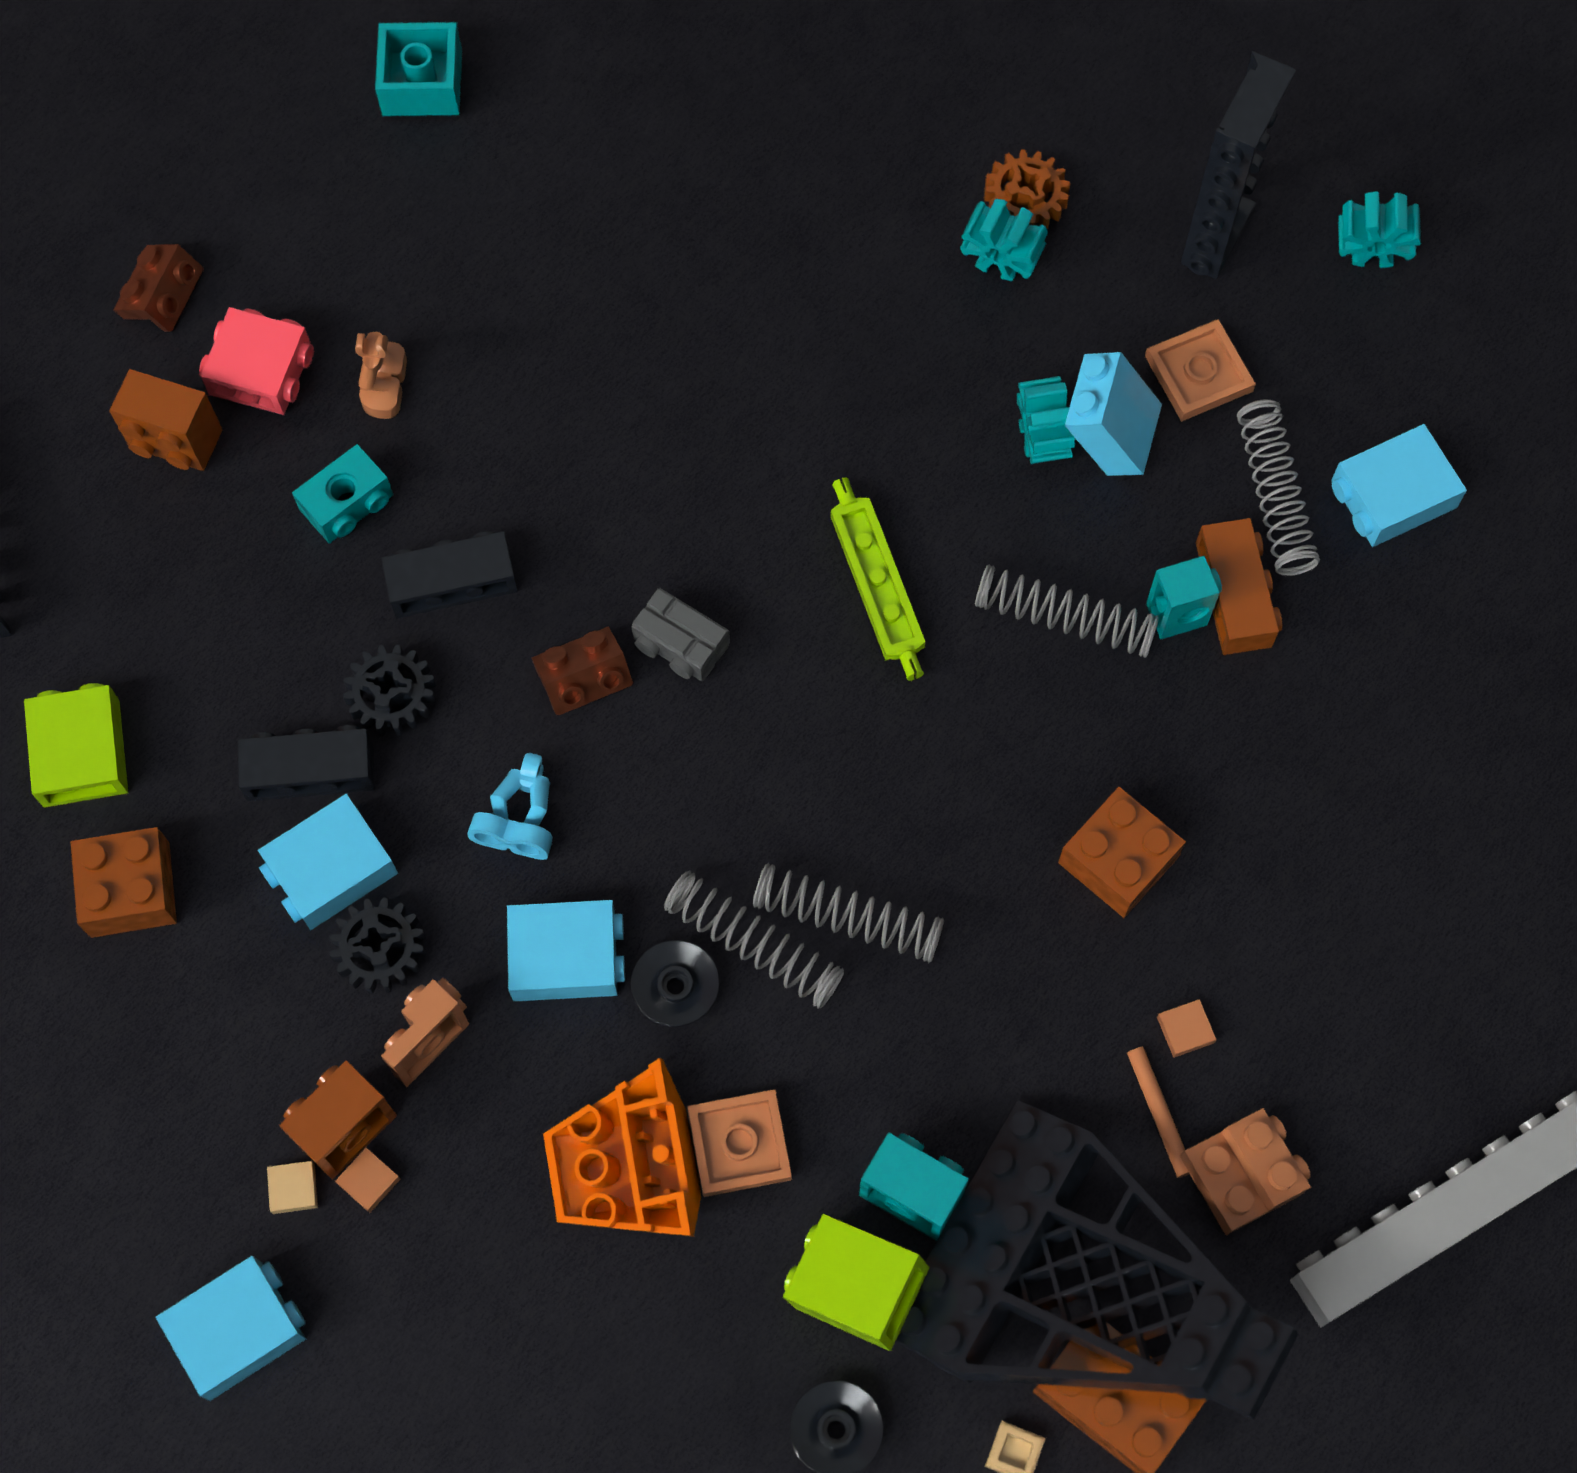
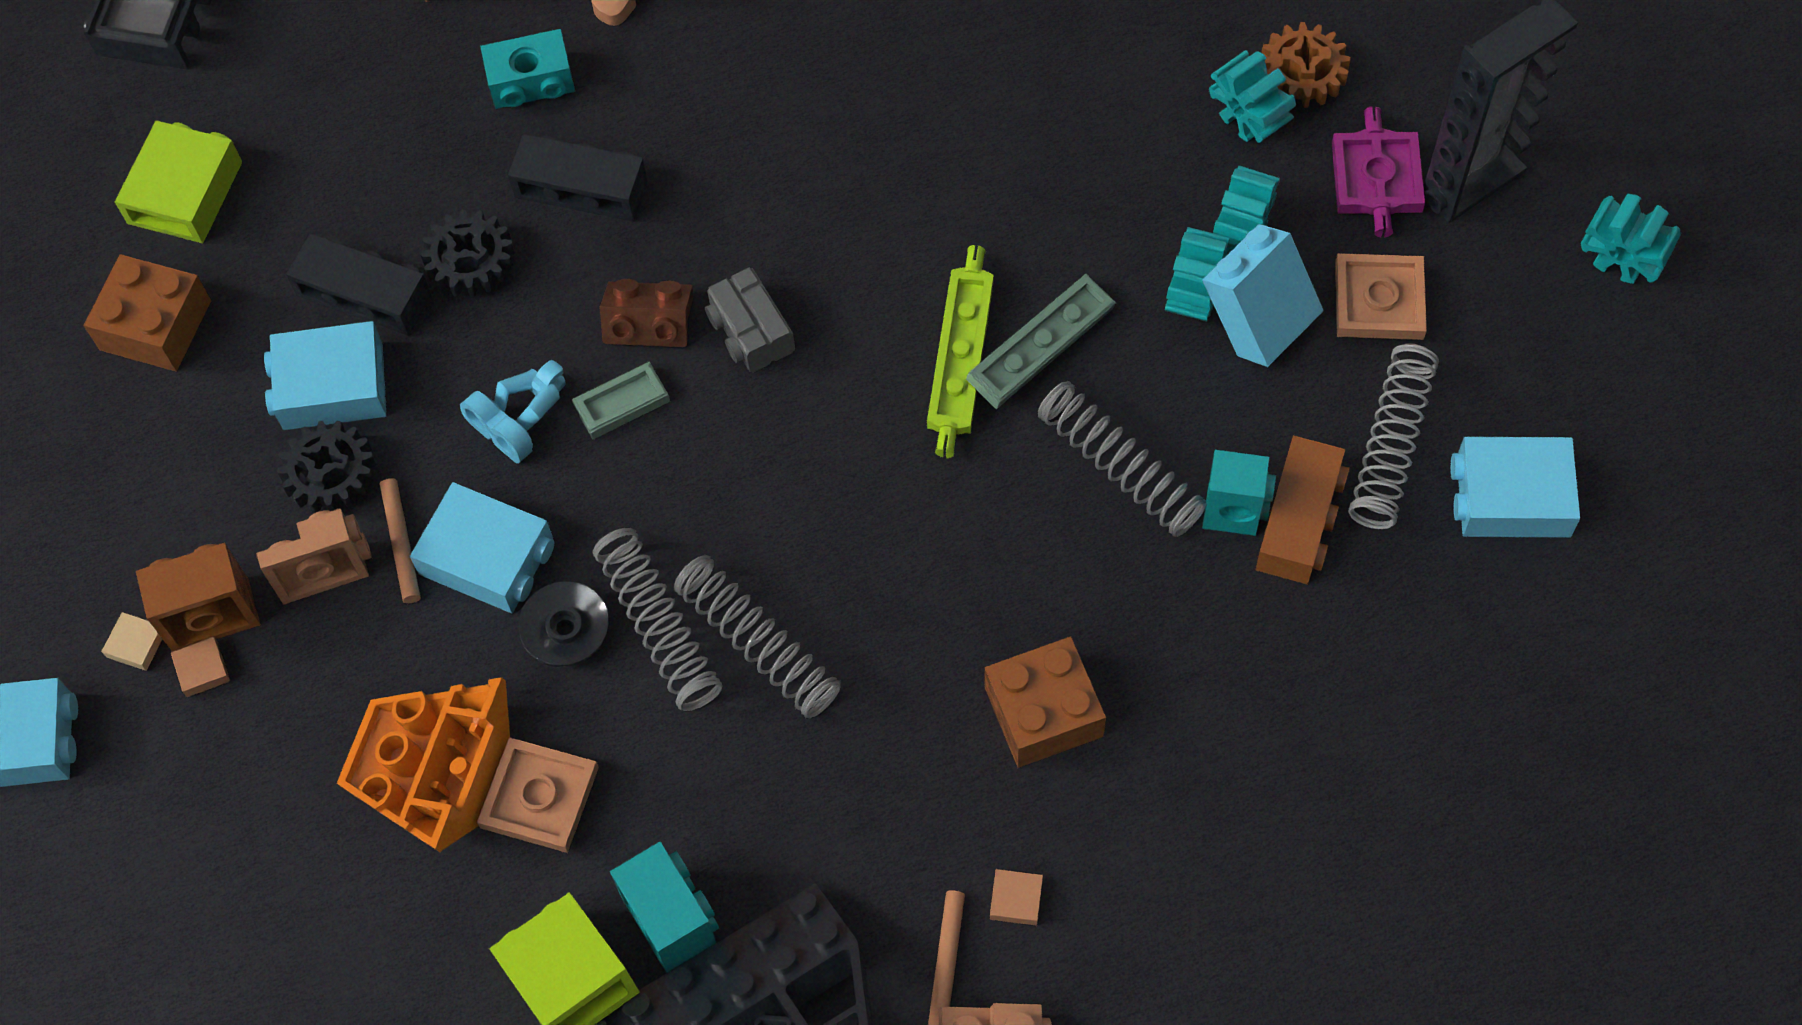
camera: 30 degrees right, 5 degrees down
none -> nougat bar [380,479,421,603]
none -> sand green tile [572,362,670,439]
none -> sand green tile [966,274,1116,409]
none -> teal gear [1213,166,1280,253]
none -> magenta plate [1332,107,1425,238]

